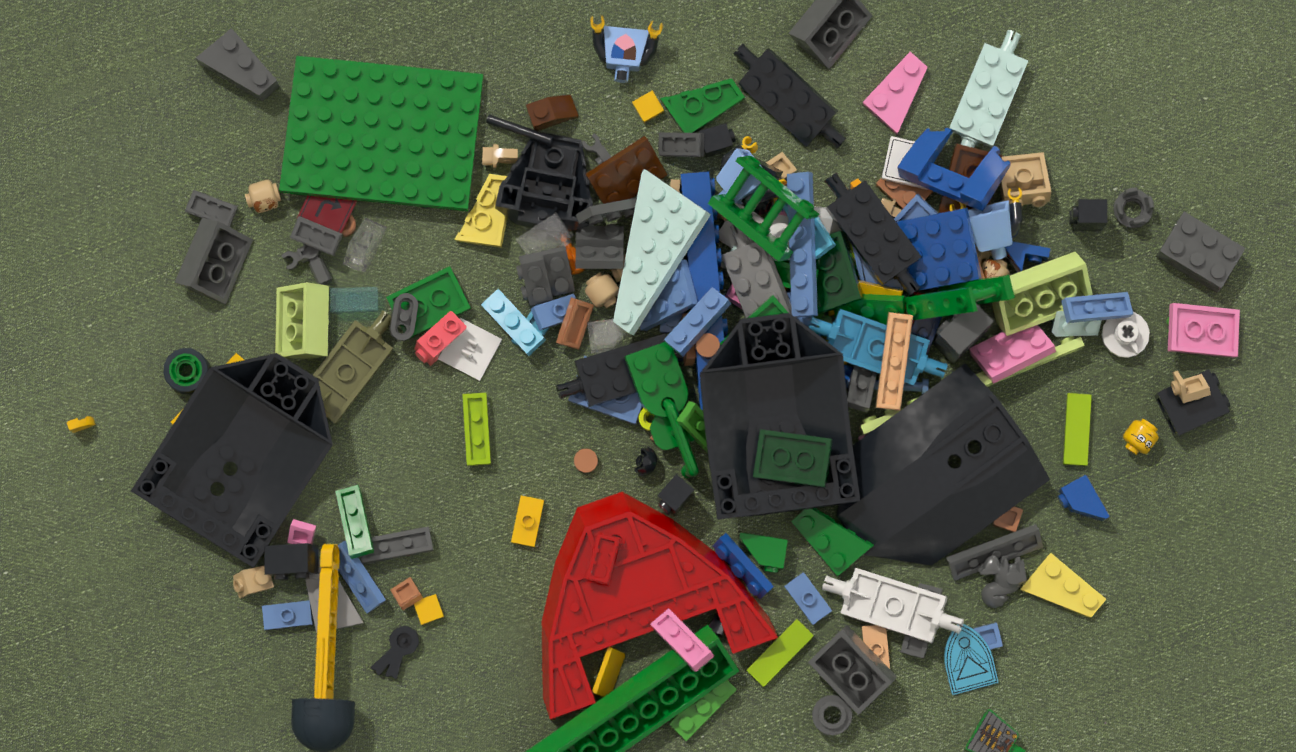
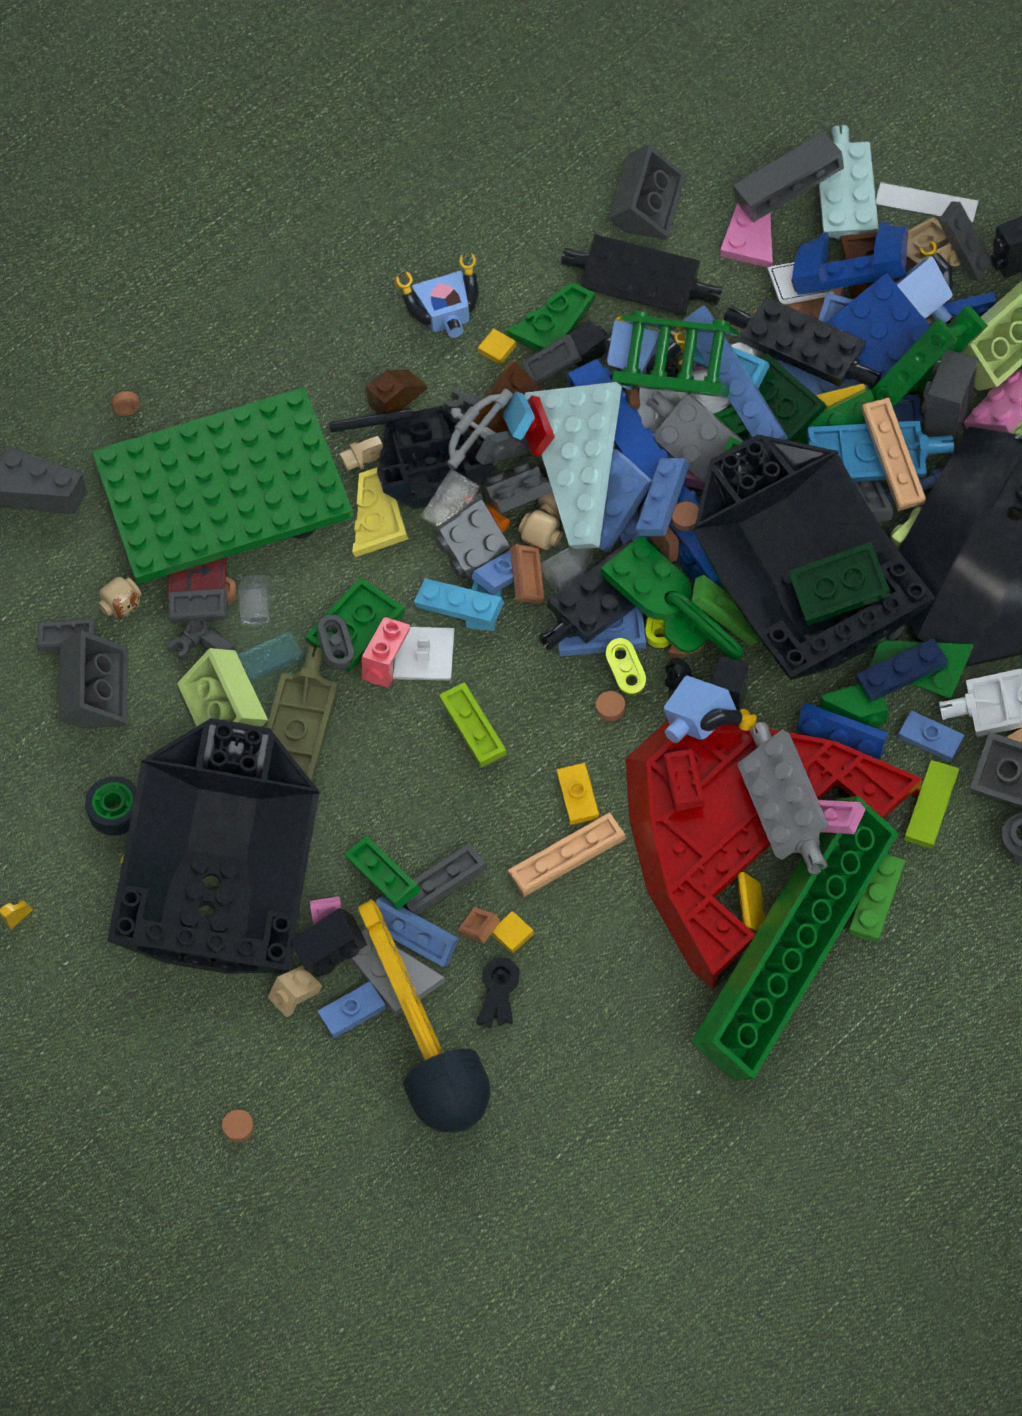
camera: 20 degrees left, 20 degrees down
none -> nougat tile [111,391,140,416]
none -> nougat tile [222,1110,254,1143]
none -> light grey piece [446,389,513,470]
none -> medium azure tile [502,391,535,440]
none -> light nougat tile [508,812,626,897]
none -> red plate [525,395,555,456]
none -> neon yellow plate [606,638,646,695]
none -> light blue torso [664,675,757,743]
none -> dark grey brick [733,132,844,222]
none -> light grey plate [737,723,829,874]
none -> dark blue plate [856,638,948,702]
none -> white sticker [876,183,978,222]
none -> dark grey plate [938,201,992,281]

